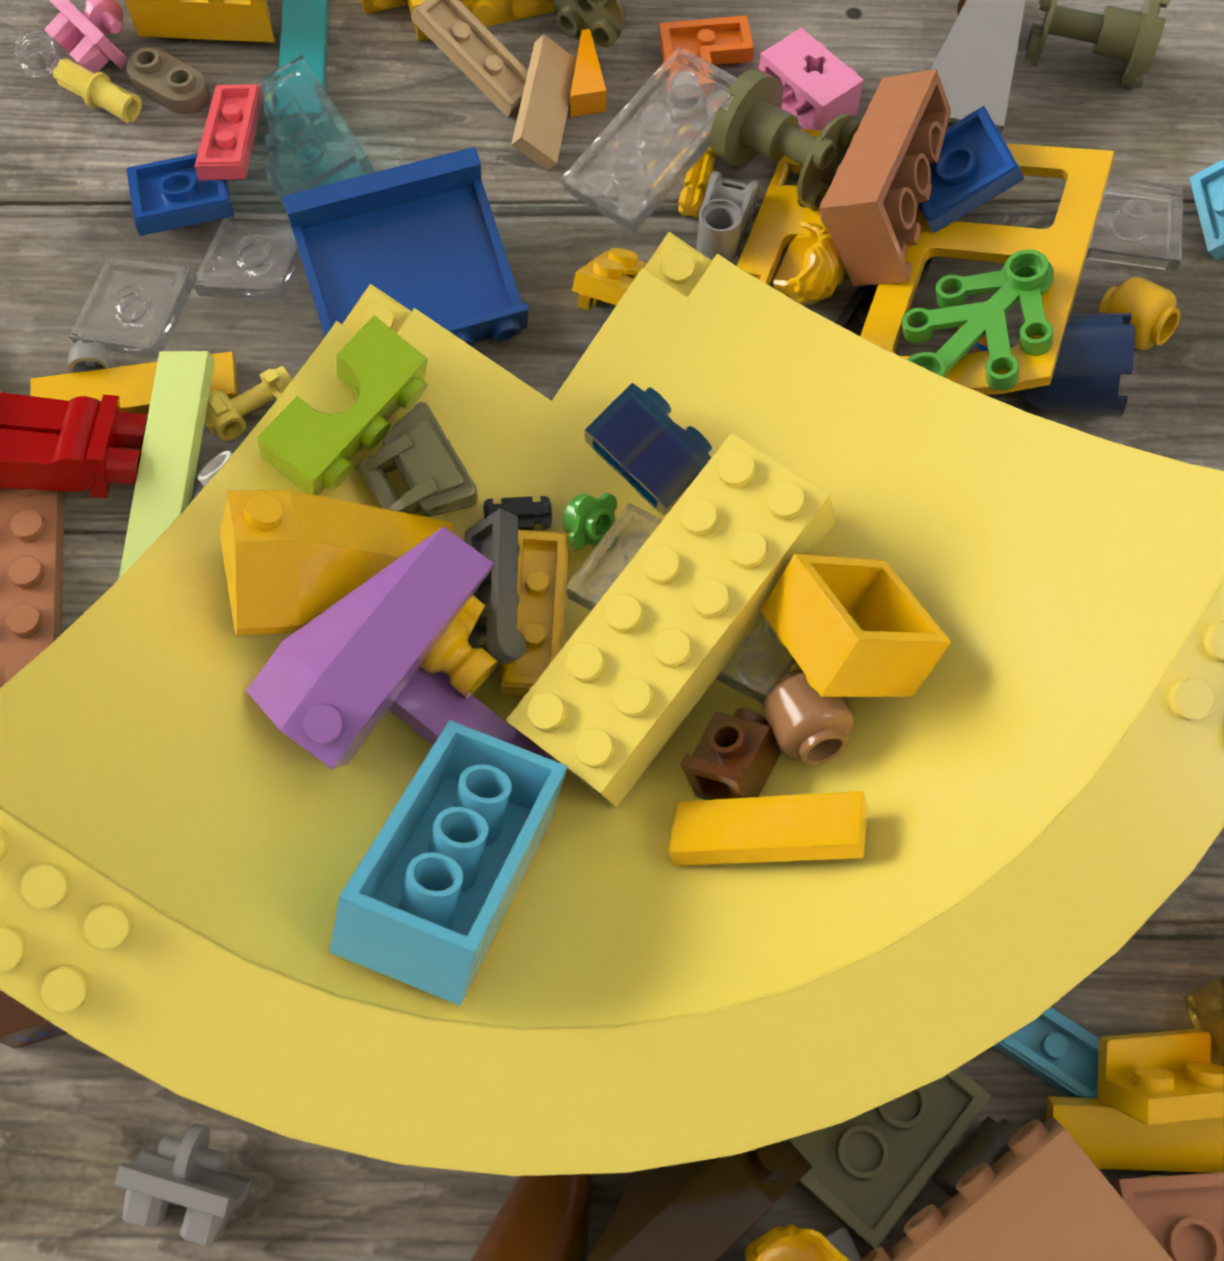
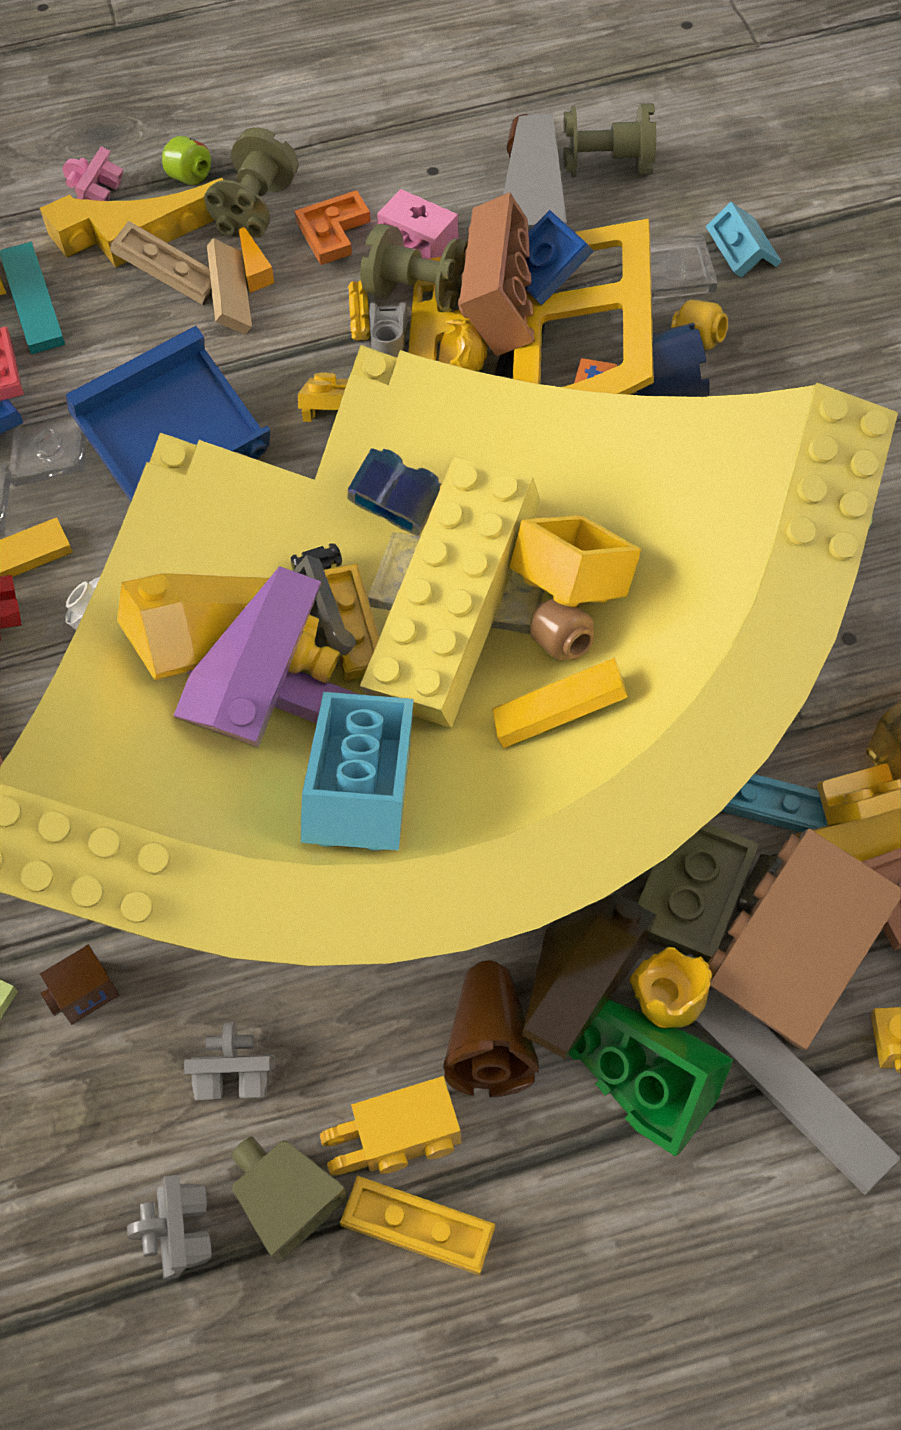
camera: 15 degrees left, 5 degrees down
yellowish green tile [118,351,215,579] -> none
light yellow bar [204,366,292,441] -> none
lime arch [257,315,428,495] -> none
clear light blue wedge [263,55,375,210] -> none
olive piece [355,402,478,517] -> none
clear plate [560,46,737,233] -> none
bright green plate [563,493,617,550] -> none
reddish brown brick [680,708,781,800] -> none
bright green plant [902,249,1054,391] -> none

